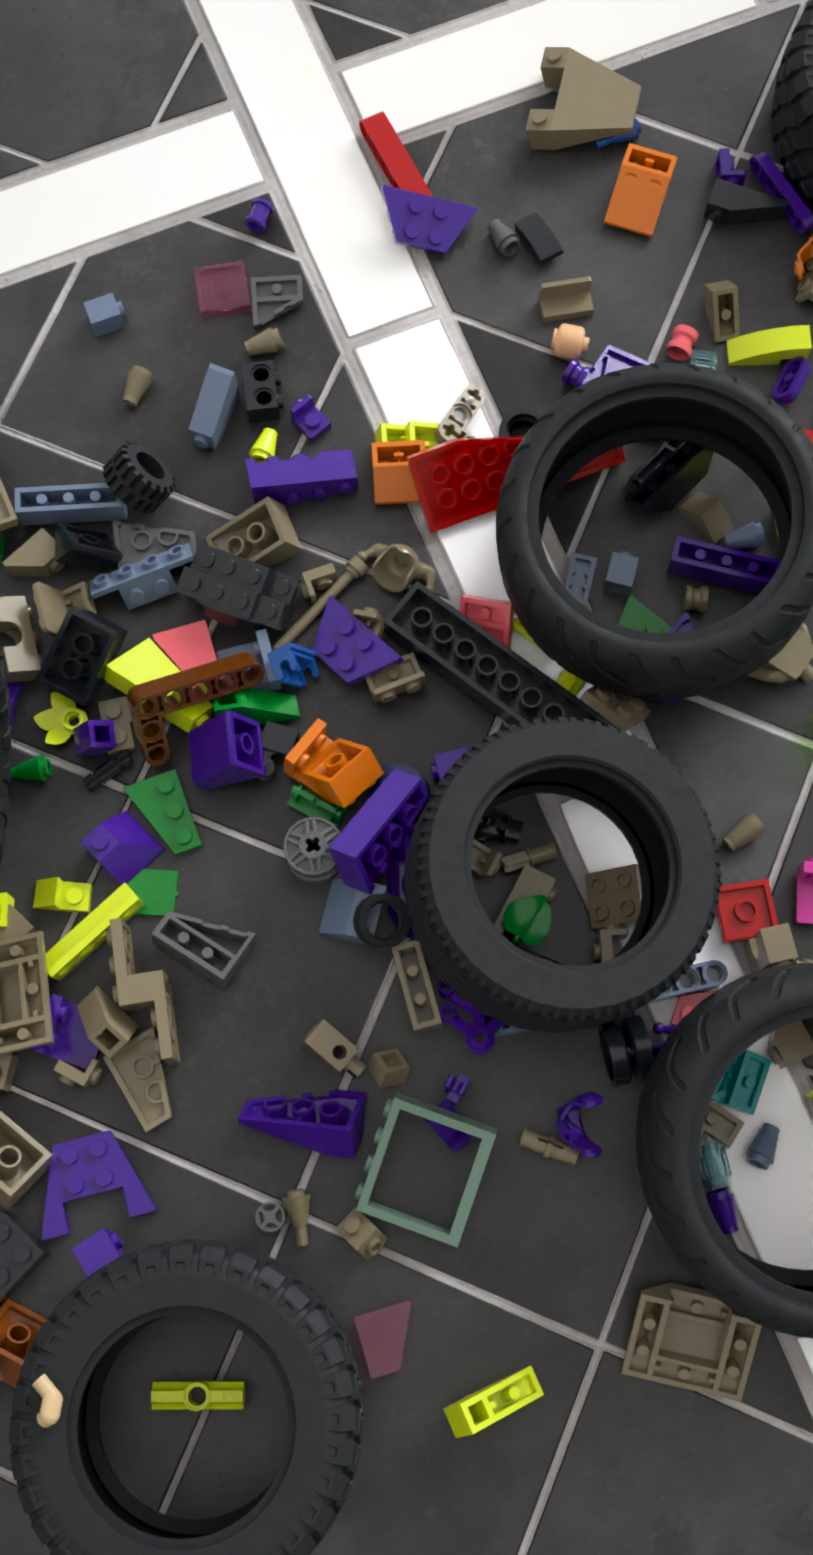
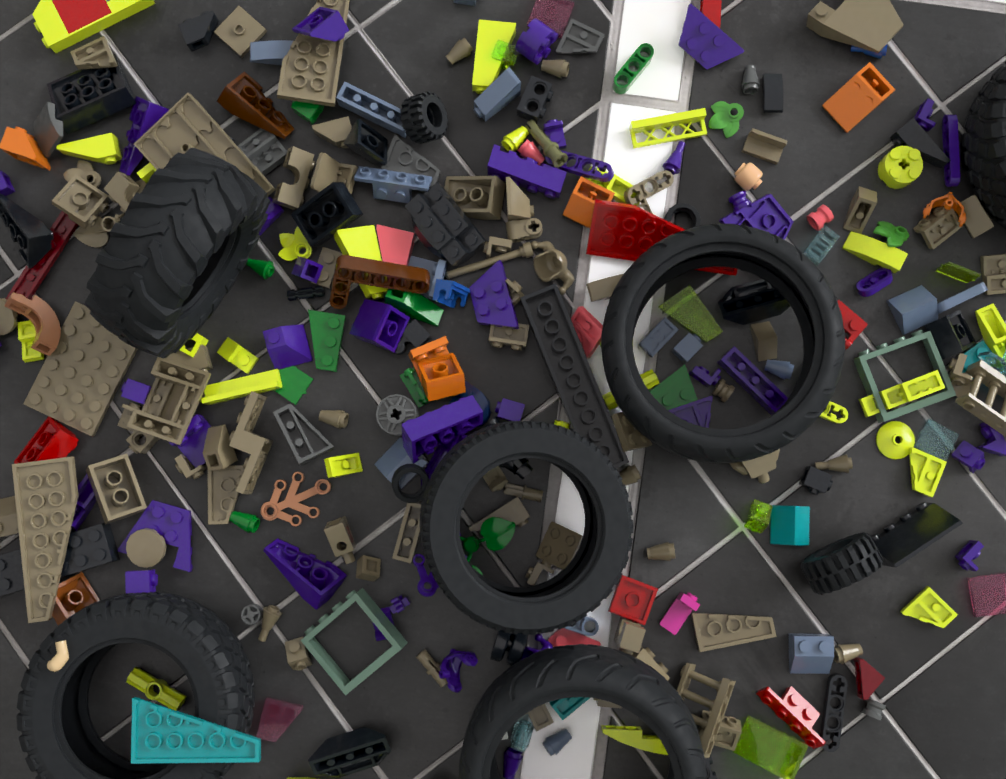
camera: 30 degrees right, 10 degrees up
none -> dark tan tile [126,528,166,568]
none -> teal wing [131,697,261,764]
none -> green cone [229,511,260,533]
none -> nougat plant [260,472,331,526]
none -> black wedge [308,727,391,778]
none -> dark tan cone [319,410,349,429]
none -> neon yellow slope [324,453,363,478]
none -> neon yellow slope [472,20,516,94]
none -> clear neon green bracket [492,40,517,70]
none -> dark tan slope [506,177,534,221]
none -> dark tan piece [506,218,543,243]
none -> dark purple brick [516,18,559,65]
none -> coral cone [517,139,545,165]
none -> olive pin [525,120,568,168]
none -> dark purple beam [545,150,614,182]
none -> dark tan slope [586,274,624,302]
none -> green beam [612,43,654,94]
none -> neon yellow fence [629,108,707,149]
none -> clear neon green wing [658,285,723,343]
none -> dark purple cone [662,141,686,175]
none -> dark purple bracket [689,366,721,387]
none -> bright green plate [709,101,744,138]
none -> bright green plate [873,221,909,247]
none -> neon yellow brick [878,146,923,189]

